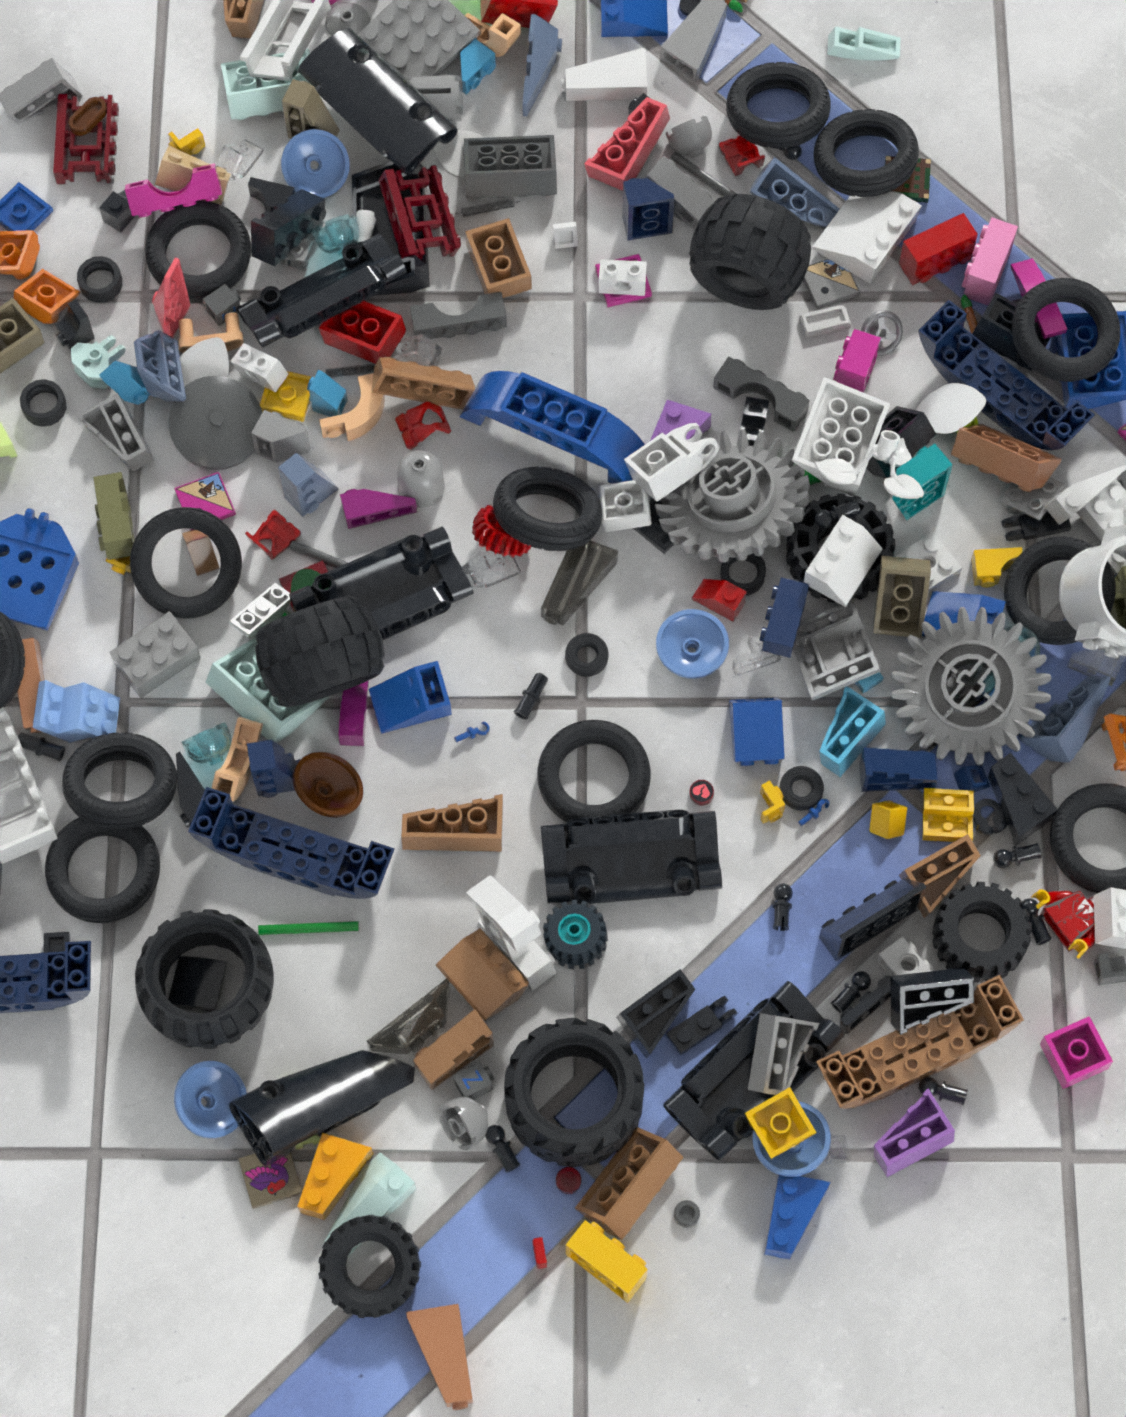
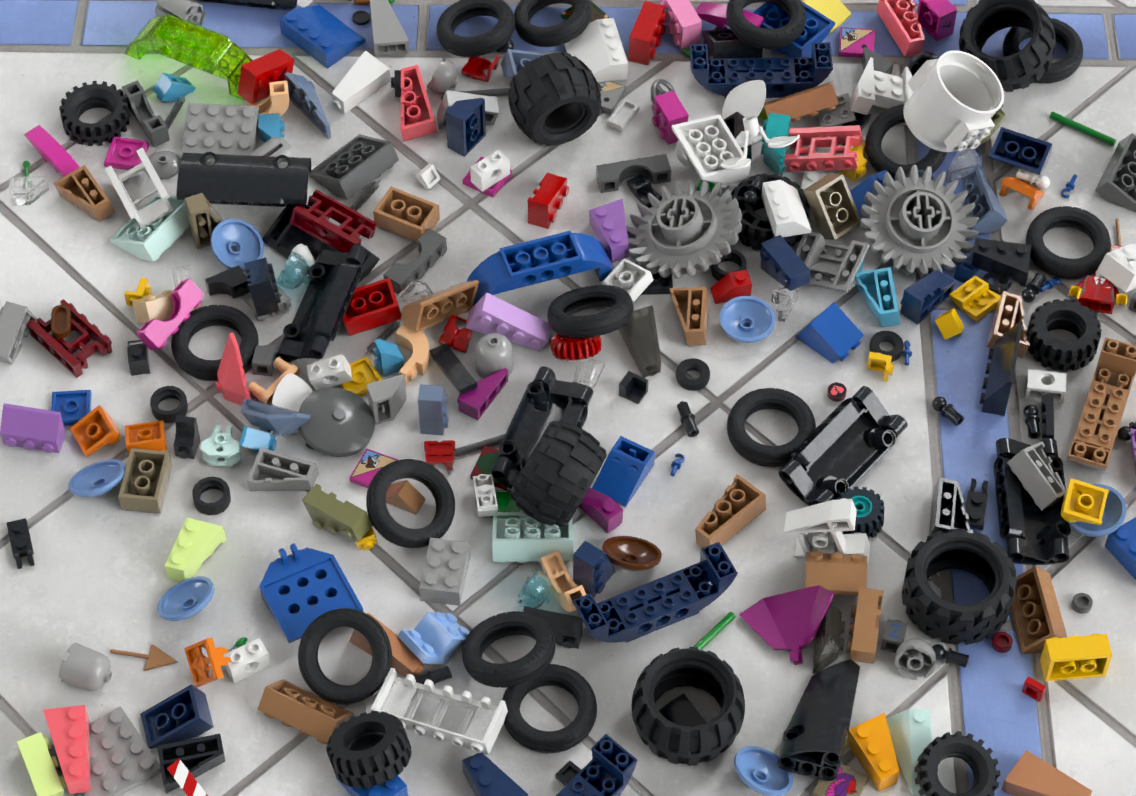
camera: 45 degrees left, 15 degrees down
white brick [624,423,719,501] -> none
black wedge [890,968,974,1035] -> none
none -> black tile [429,343,478,395]
none -> lavender wedge [465,293,551,351]
none -> red wedge [527,173,569,229]
none -> black panel [619,371,649,404]
none -> medium nougat wedge [669,287,709,346]
none -> magenta panel [740,585,834,665]
none -> coral fence [784,125,863,172]
none -> blue hand [1040,276,1061,292]

